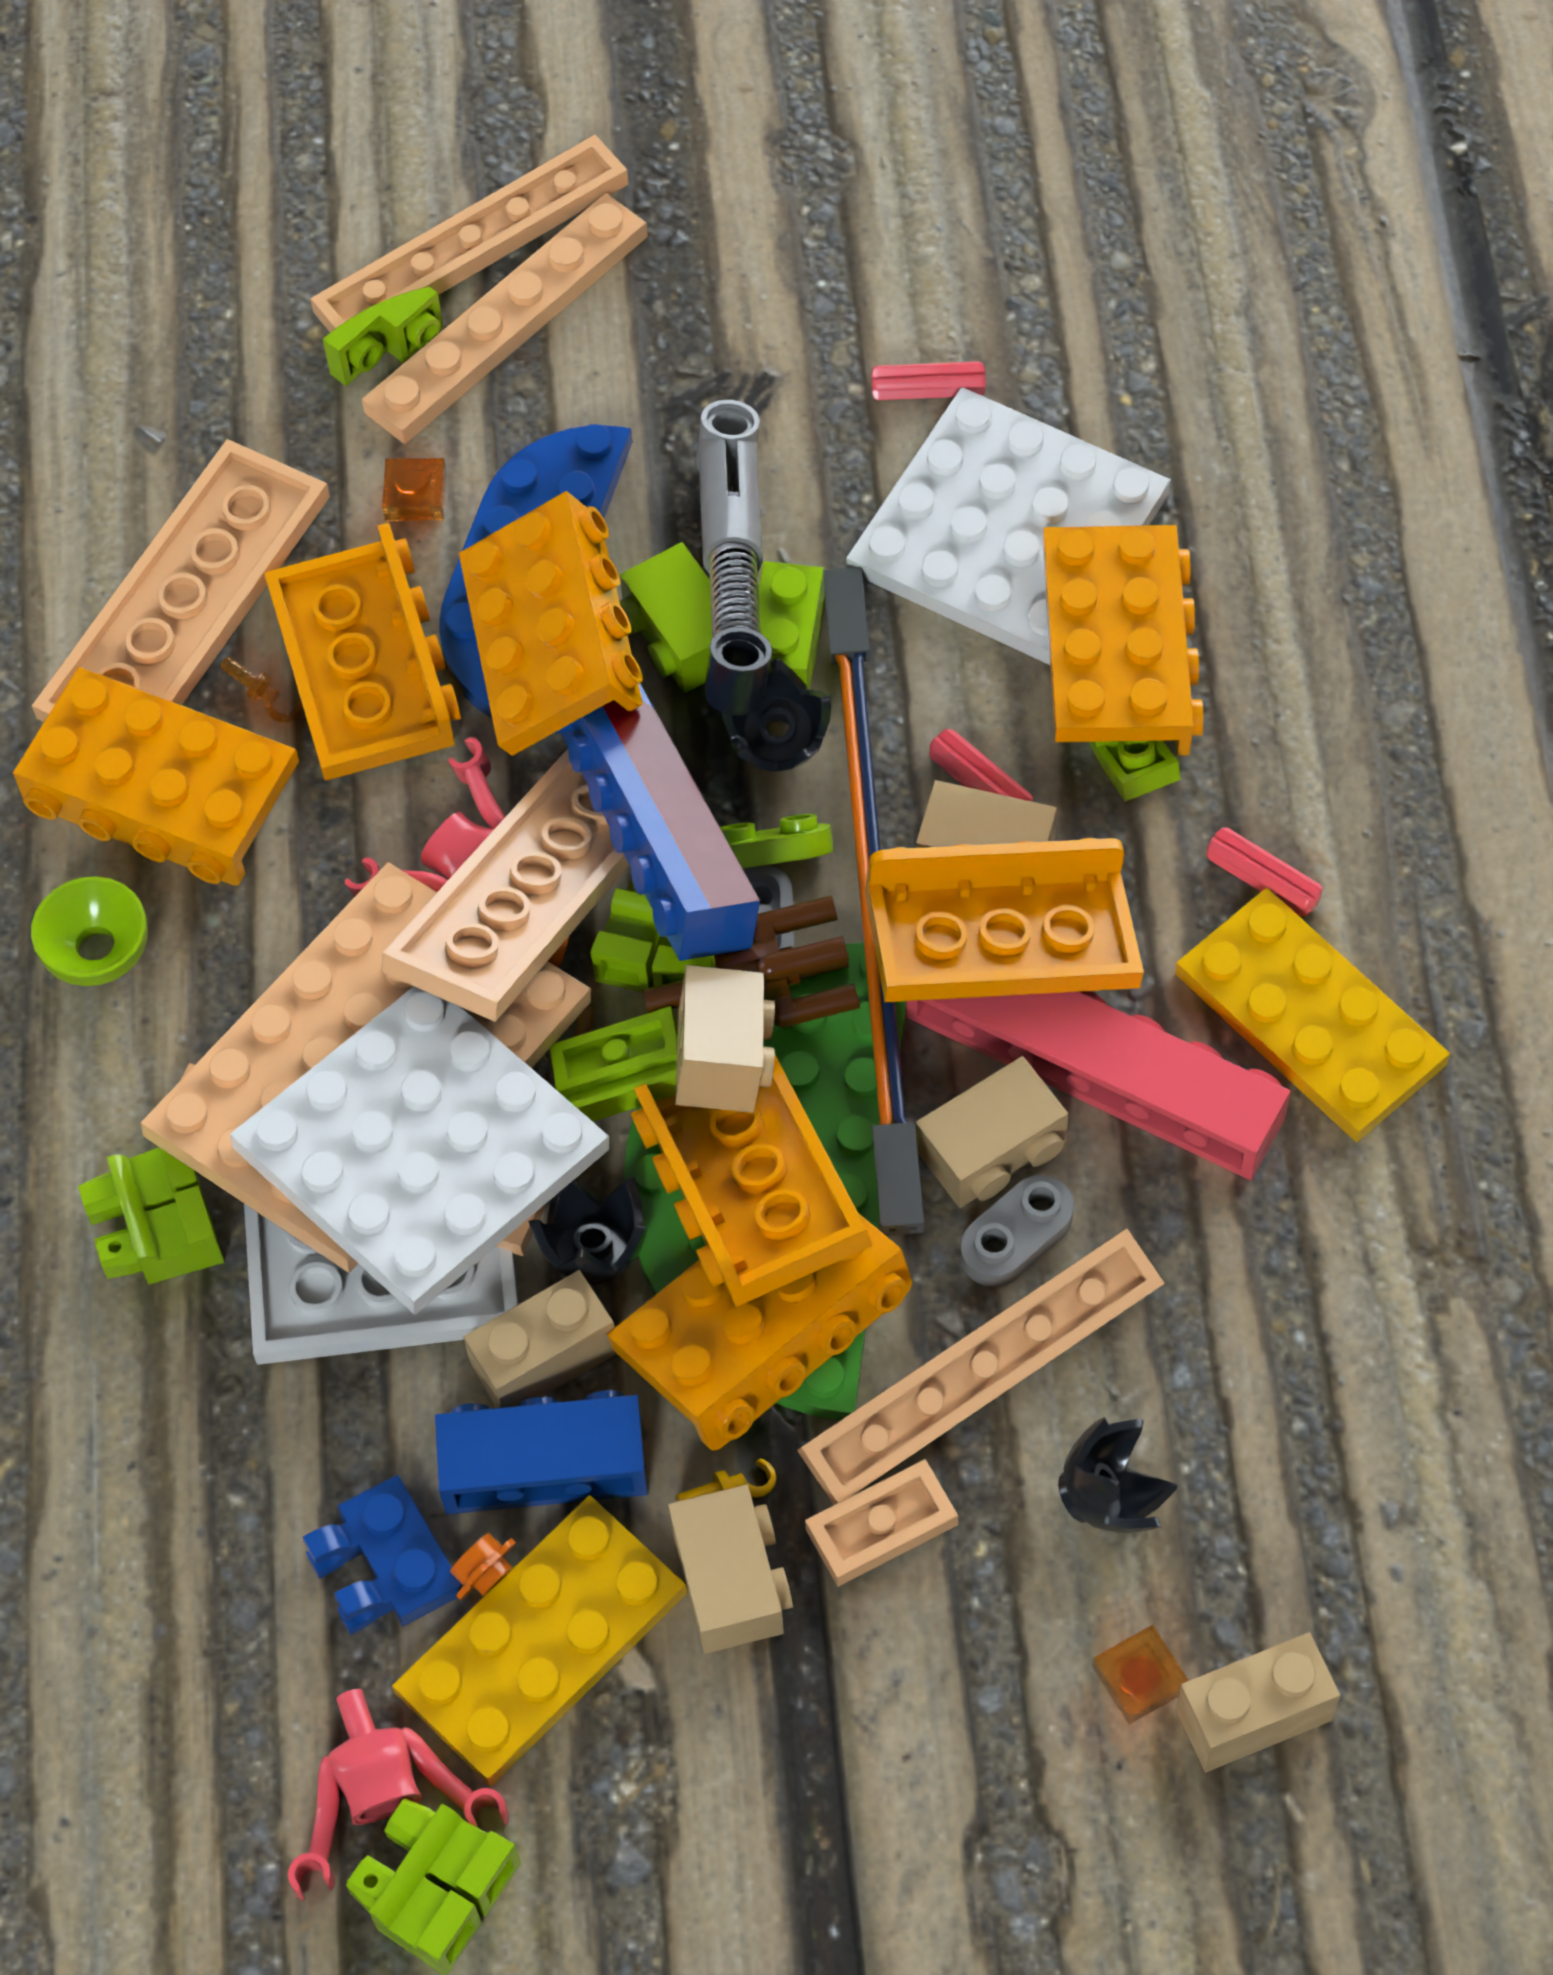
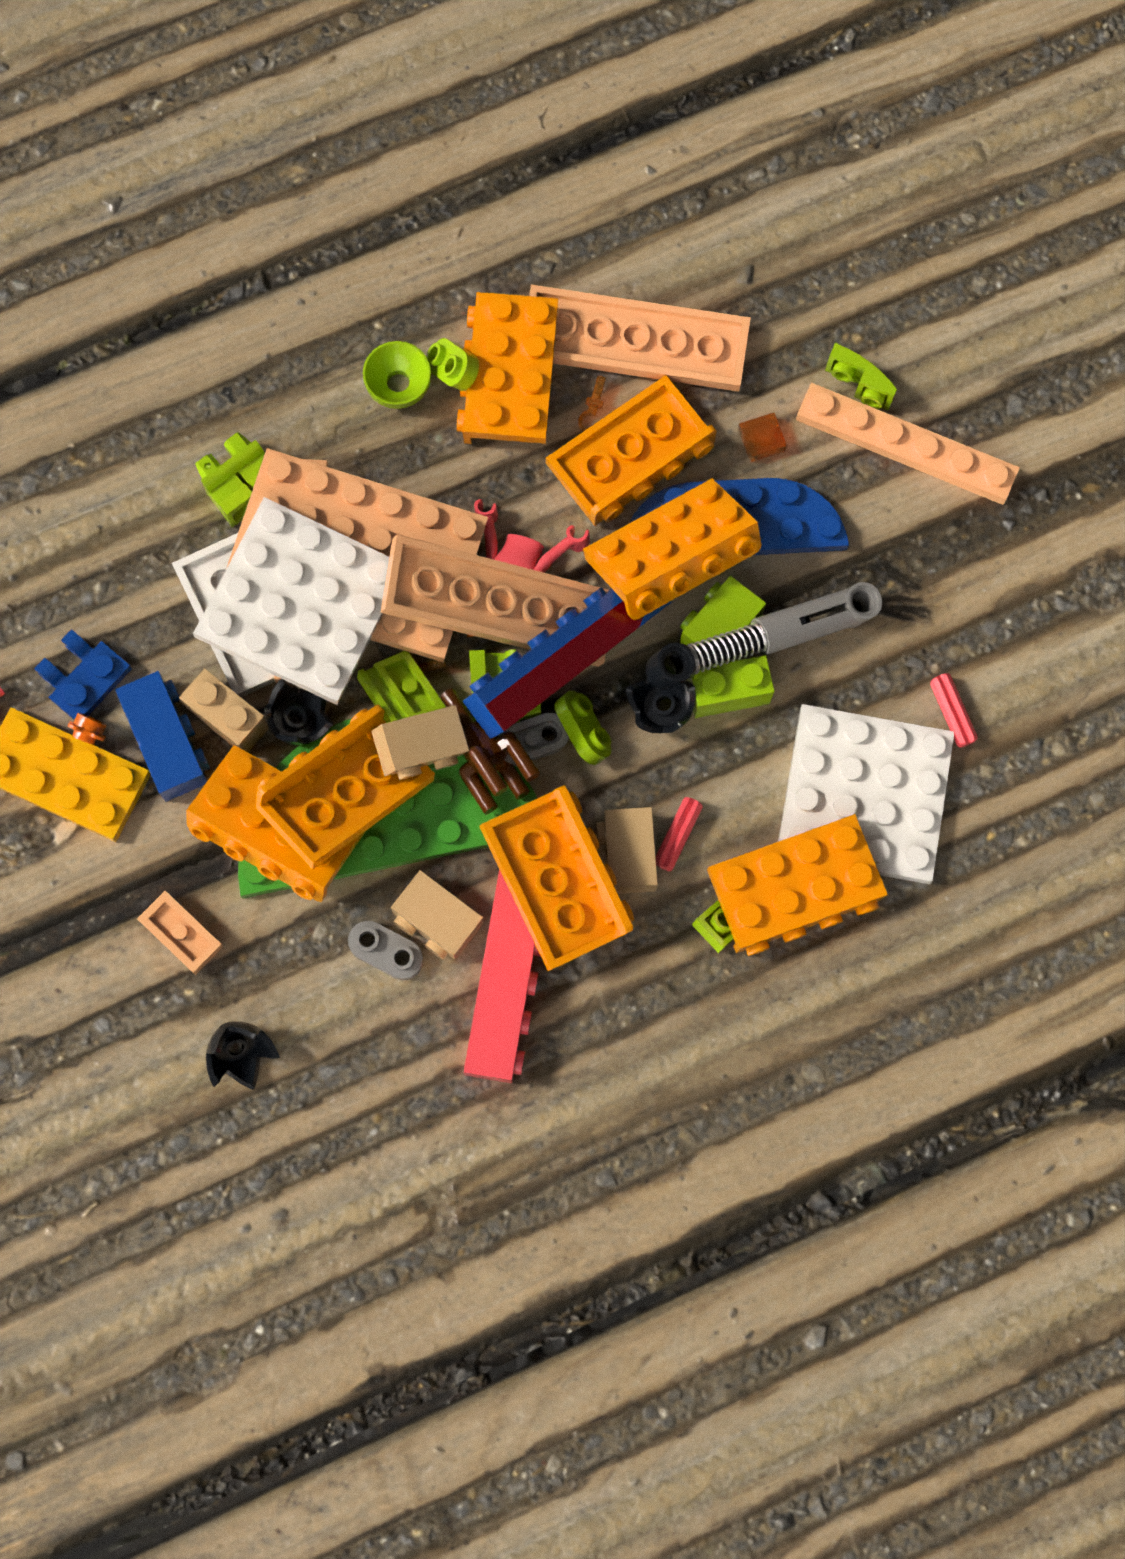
camera: 65 degrees right, 15 degrees up
light nougat plate [310,135,629,332] -> none
tan brick [668,1484,793,1654] -> none
yellow hand [675,1459,777,1502] -> none
light nougat plate [797,1229,1165,1505] -> none
piece [824,567,925,1236] -> none
clear orange plate [1092,1624,1189,1725] -> none
yellow plate [1175,887,1450,1143] -> none
tan brick [1176,1632,1341,1773] -> none
coral axle [1206,827,1323,917] -> none
none -> lime plate [426,338,479,391]

